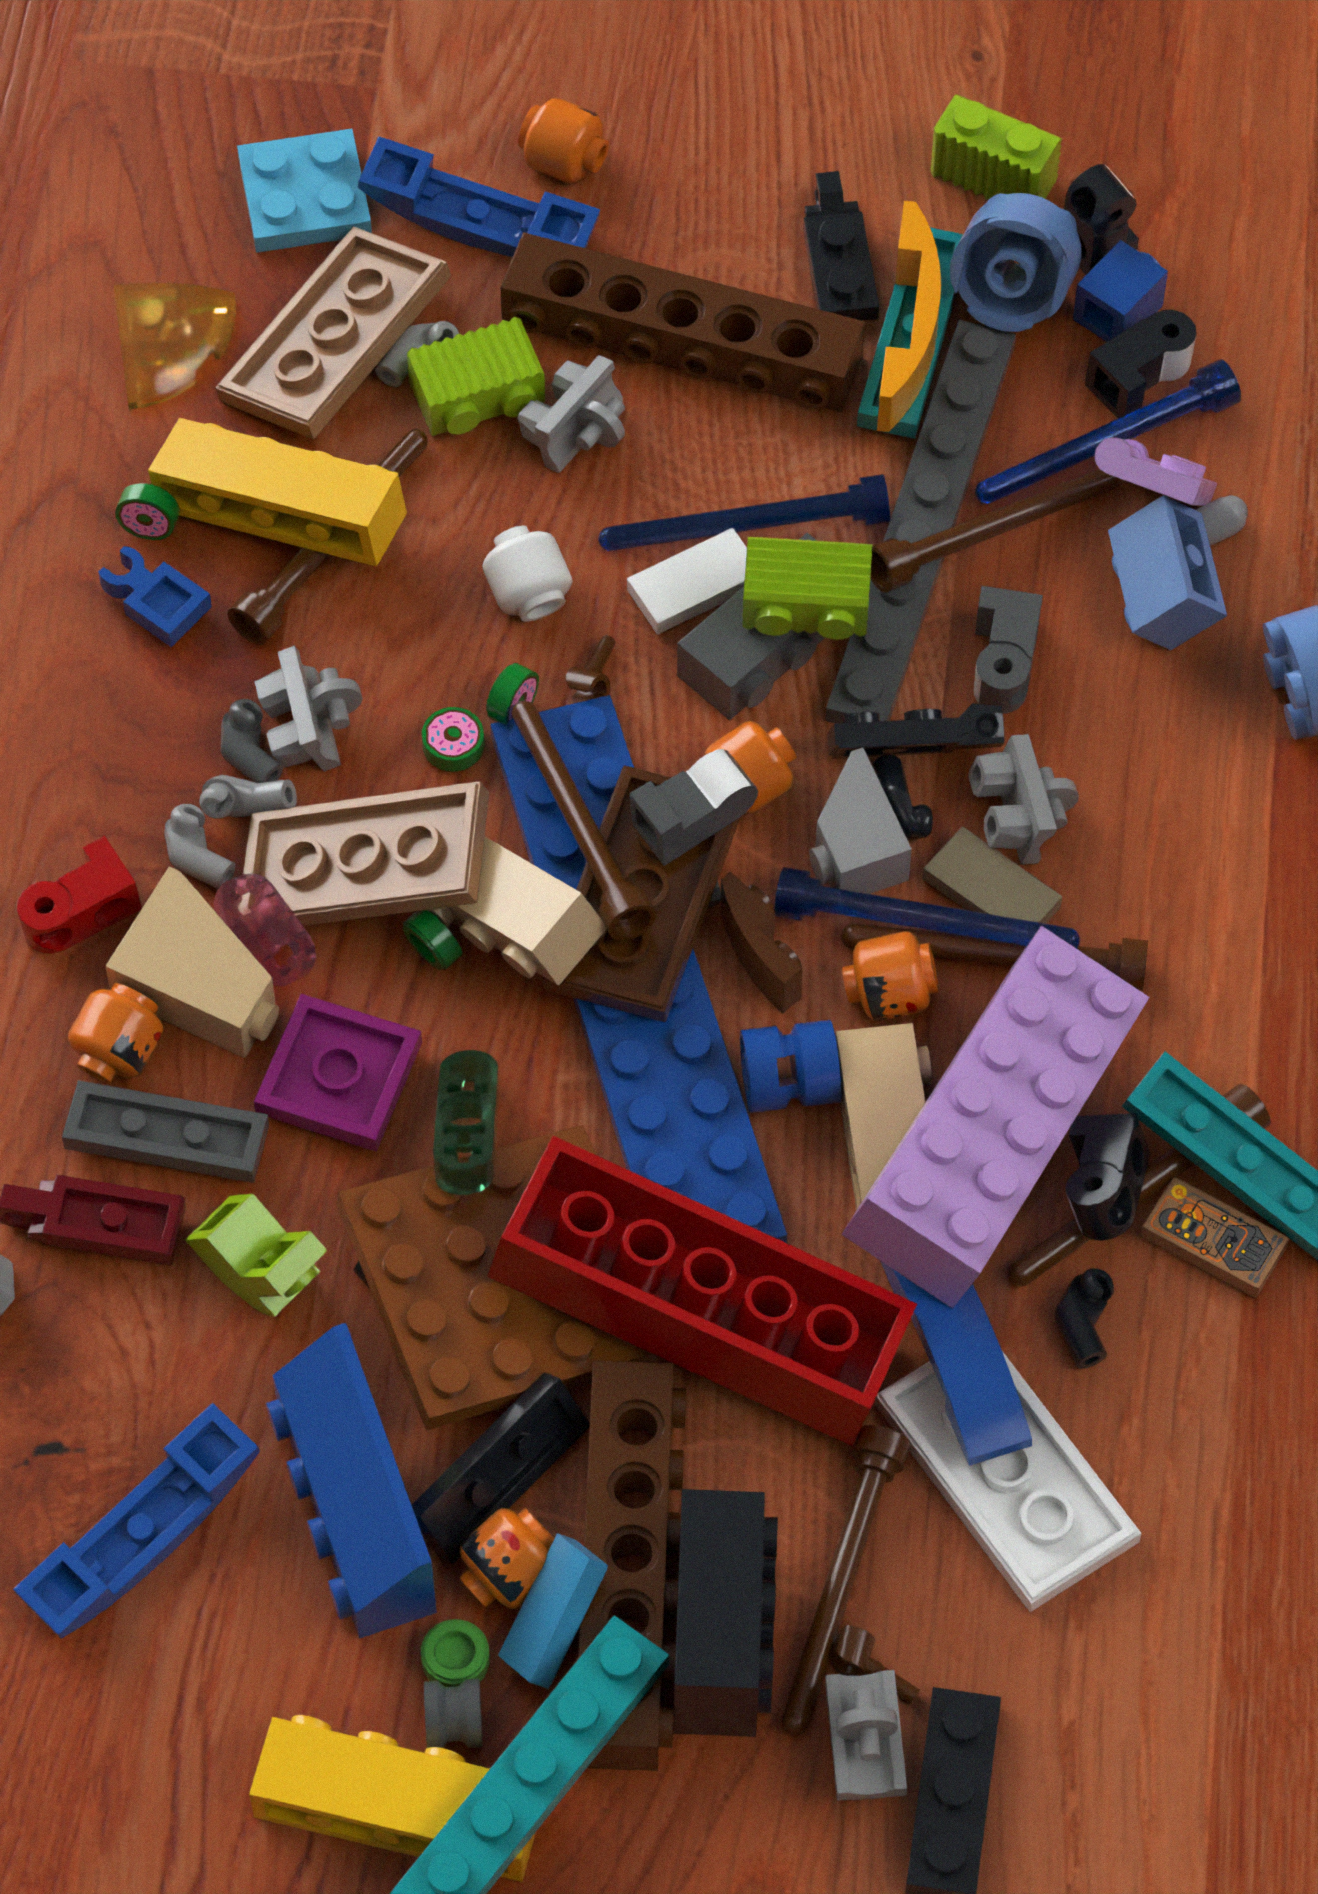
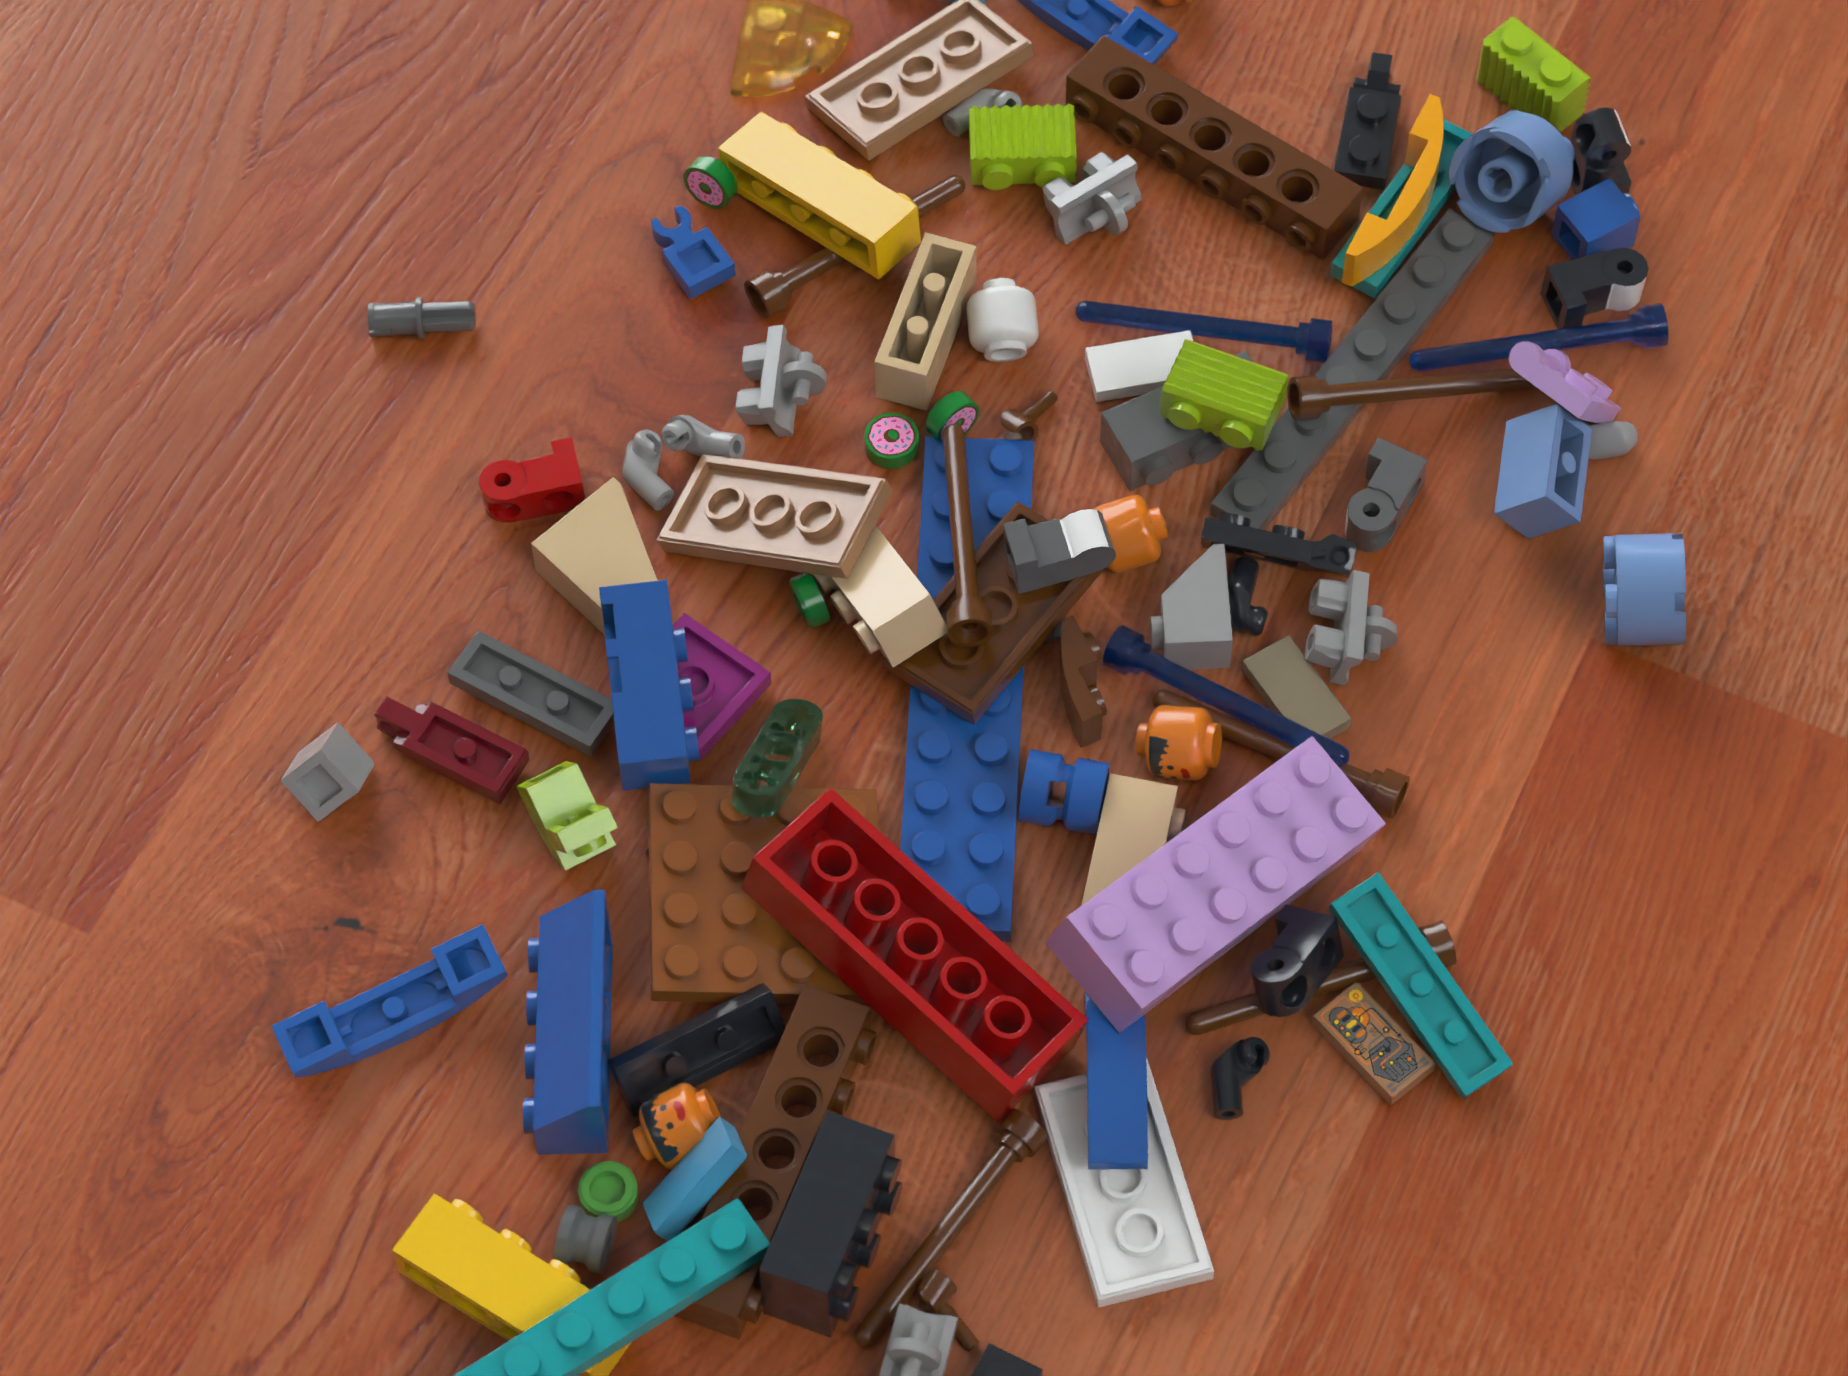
camera: 20 degrees right, 0 degrees up
orange head [68,983,163,1084] -> none
clear pink beam [214,873,316,986] -> none
dark grey arm [220,699,283,783] -> none
none -> blue wedge [599,579,700,791]
none -> tan brick [874,232,976,411]

